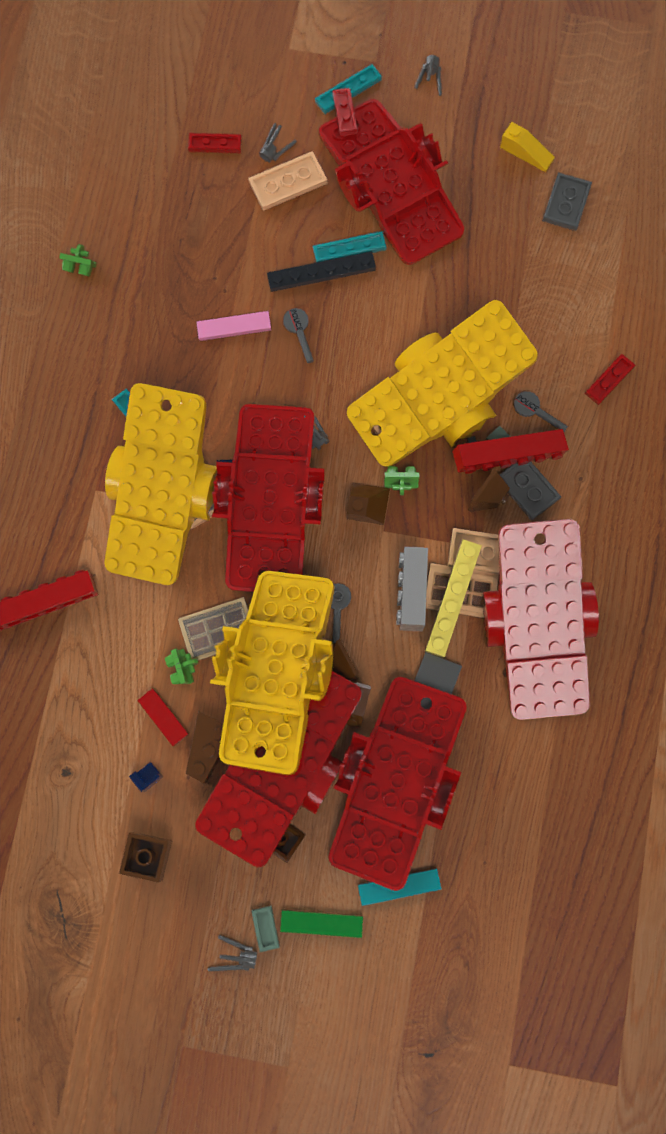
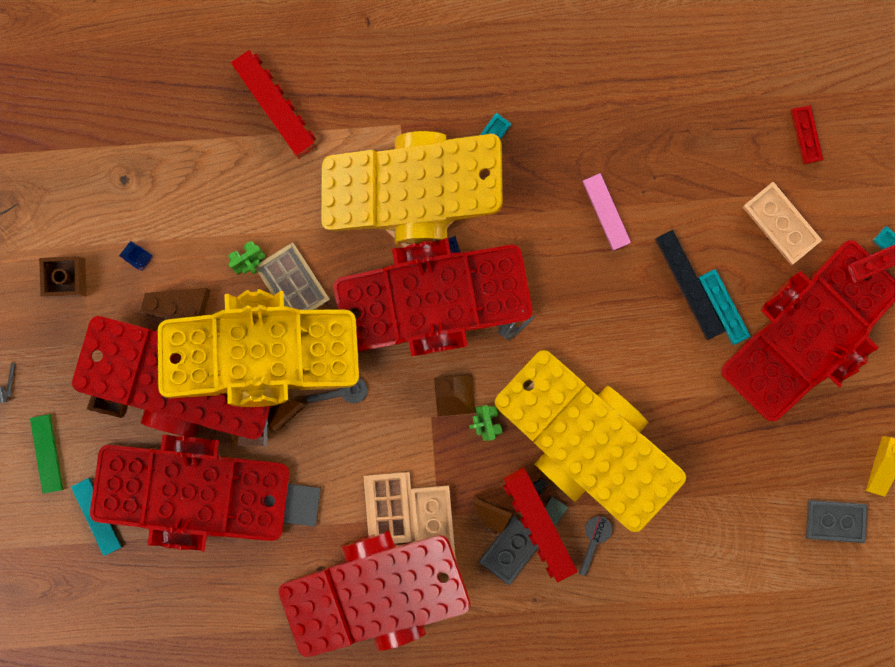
camera: 70 degrees right, 10 degrees up
bright green hips [59,244,97,276] -> none
red tile [137,688,189,747] -> none
sand green tile [251,905,280,952] -> none
dark grey plant [259,123,297,162] -> none
dark grey piece [283,308,314,363] -> none
light grey brick [396,547,428,632] -> none
light yellow brick [425,539,482,658] -> none
red tile [585,354,636,406] -> none

